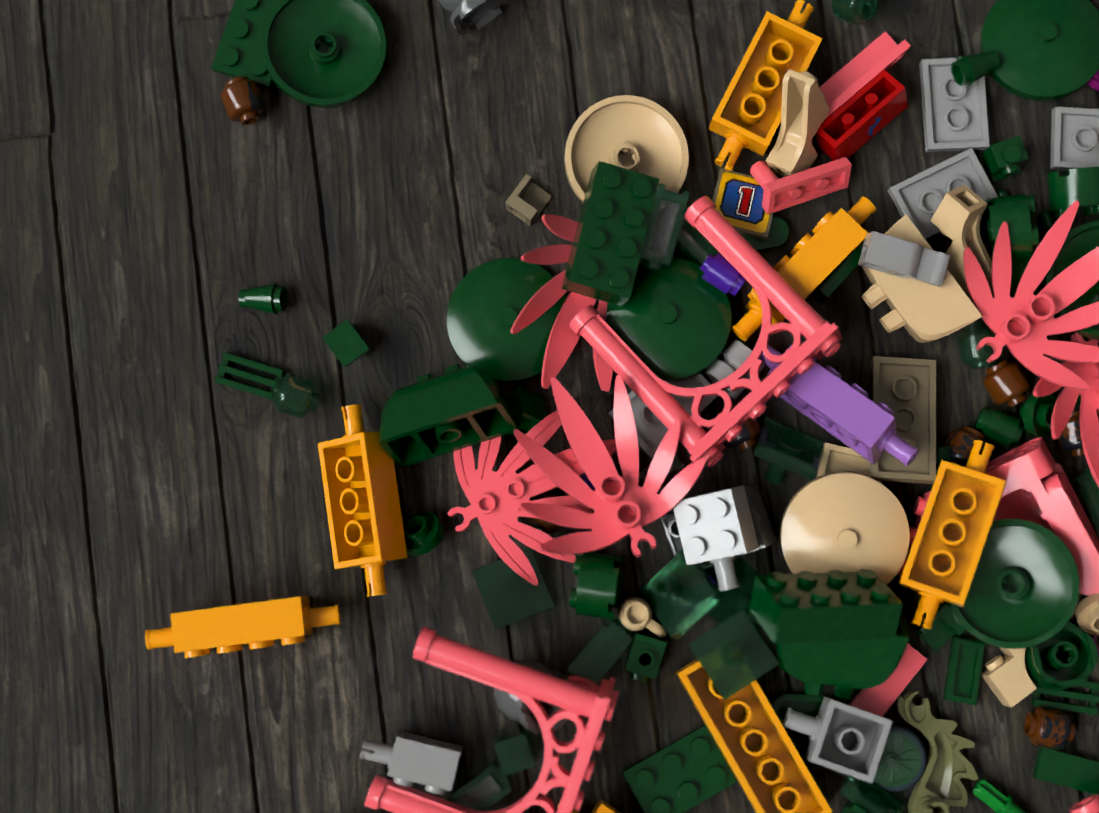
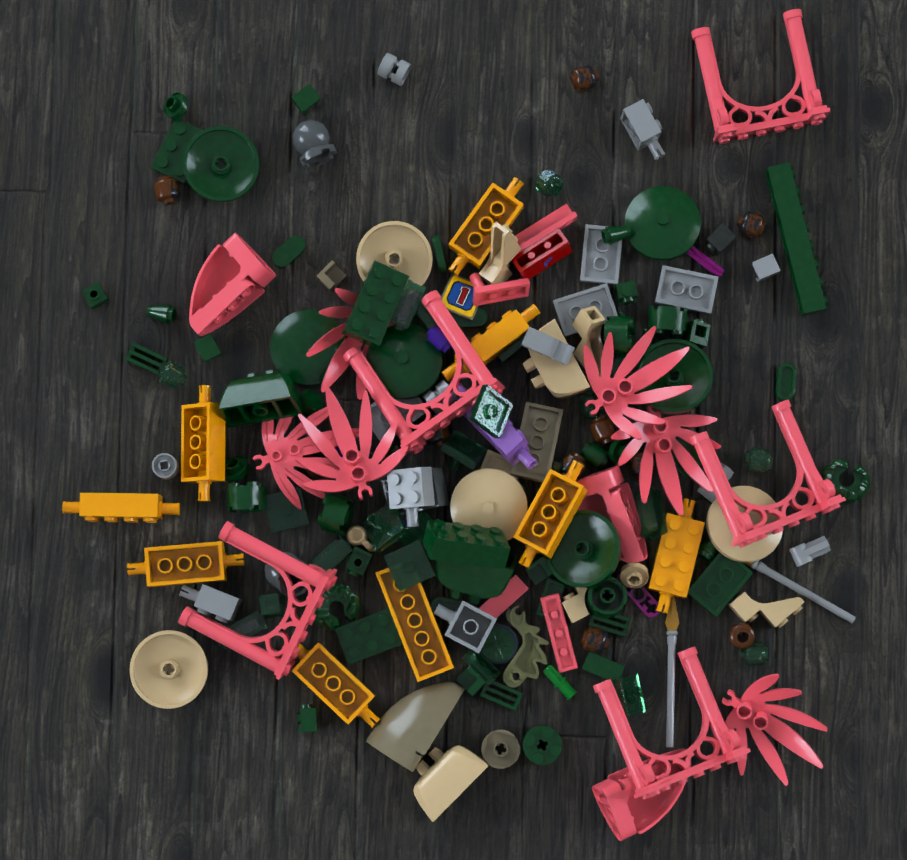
camera: 10 degrees right, 0 degrees up
none -> dark green plate [81,282,110,310]
none -> light orange brick [127,541,245,587]
none -> light grey wheel [152,453,180,480]
none -> coral panel [189,232,277,337]
none -> dark green brick [227,482,267,513]
none -> dark green tile [272,235,306,268]
none -> dark green piece [314,584,360,630]
none -> dark green tile [431,235,447,273]
none -> tile [469,384,513,438]
none -> coral tile [540,593,578,673]

